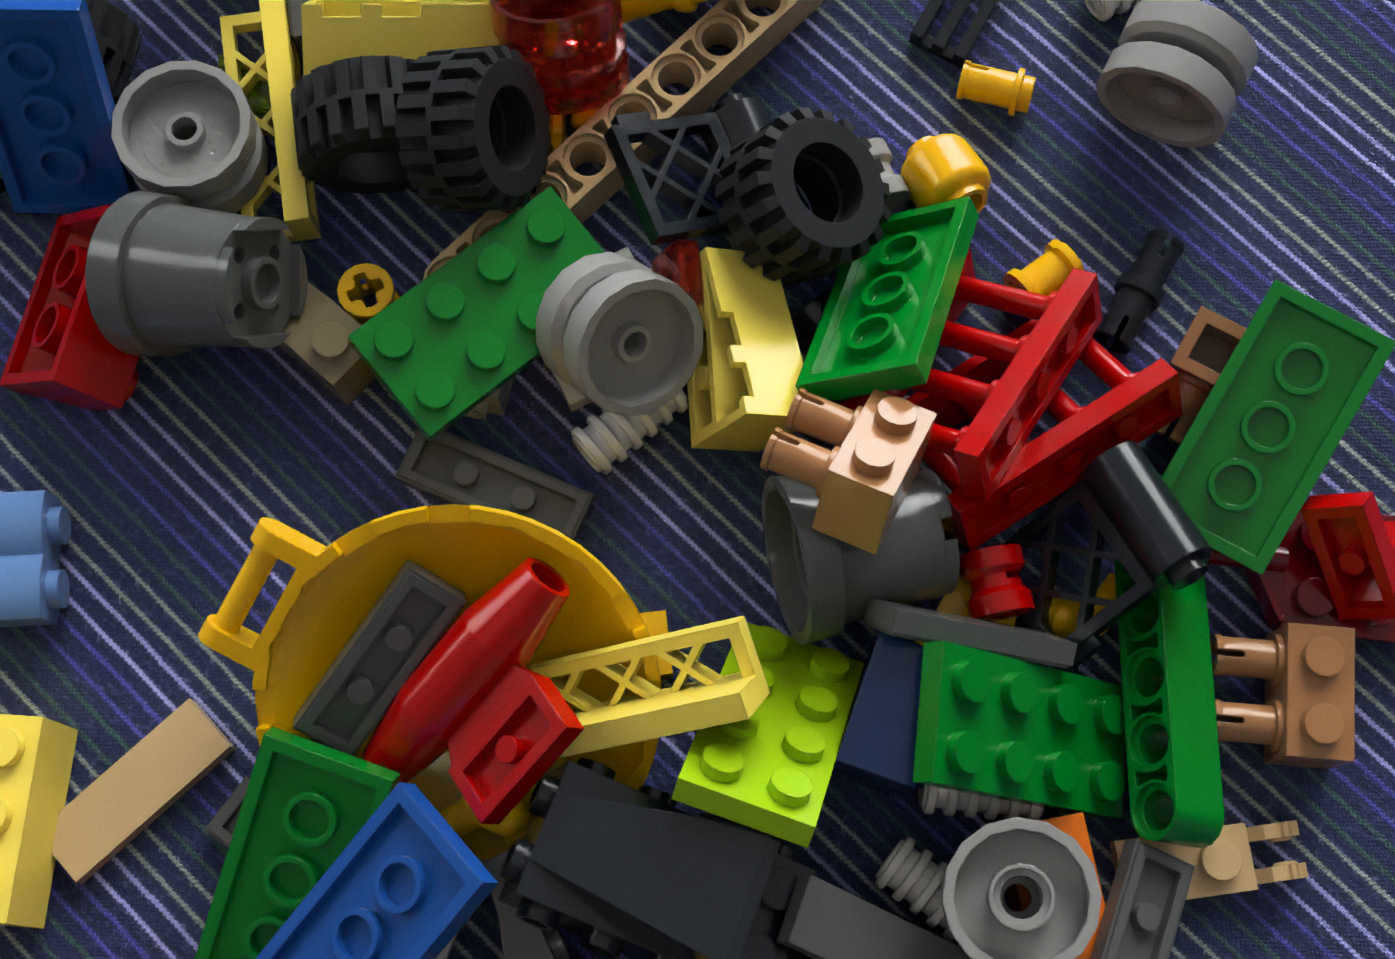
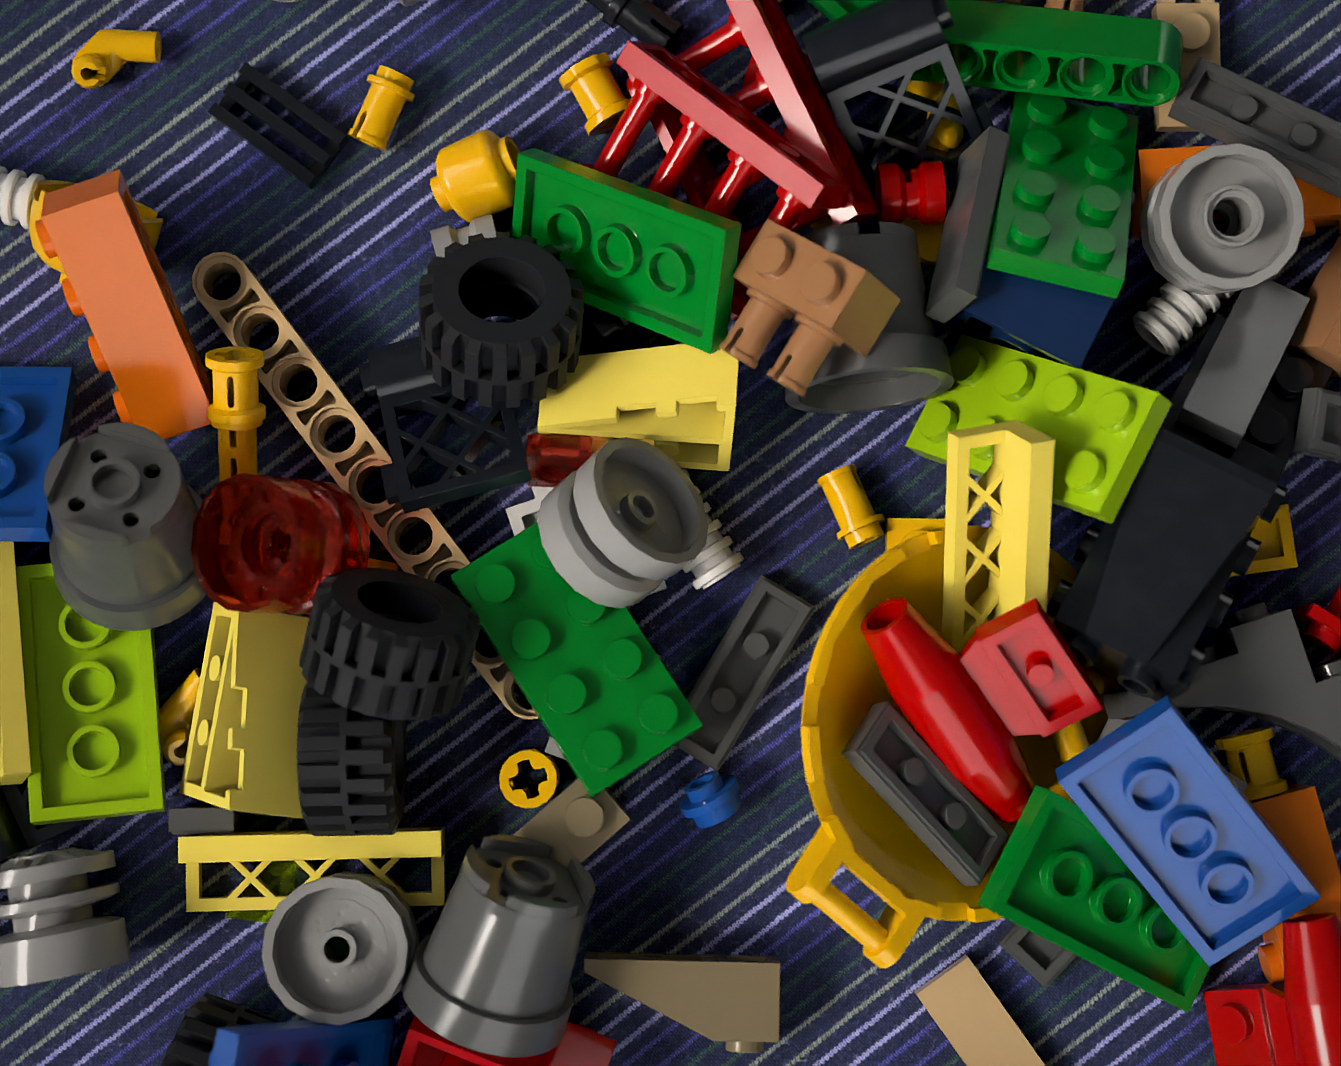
camera: 85 degrees left, 10 degrees up
none -> dark tan slope [584,952,780,1053]
none -> blue plate [679,771,742,828]
none -> yellow pin [817,464,885,549]

